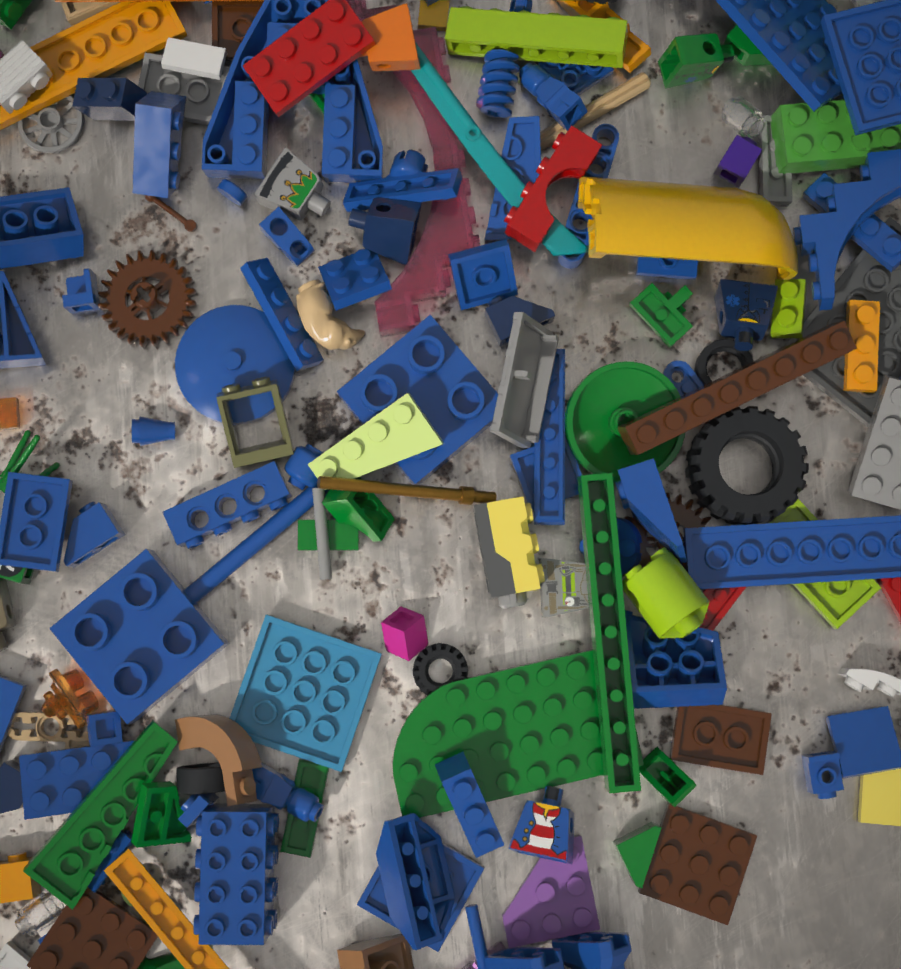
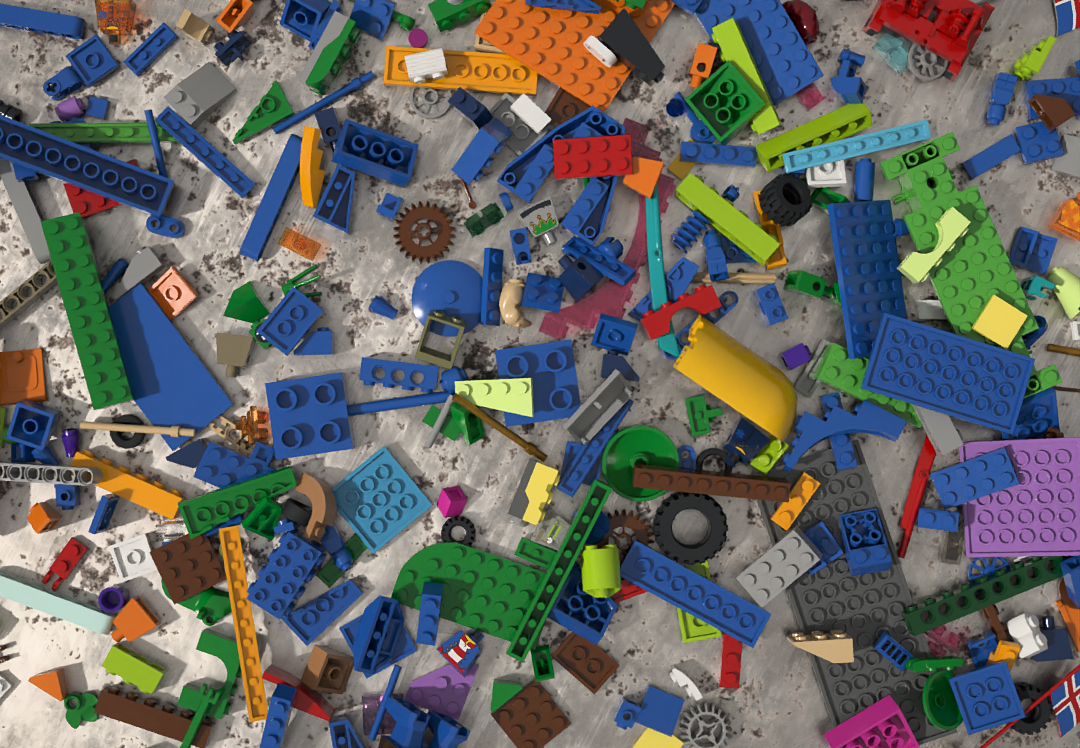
camera: 30 degrees right, 5 degrees up
blue slope [615,458,687,564] -> none
clear brick [721,96,766,139] -> none
none -> blue wing [281,579,364,646]
none -> clear green hinge [464,202,504,237]
none -> green plate [514,537,557,569]
none -> blue brick [753,283,788,327]

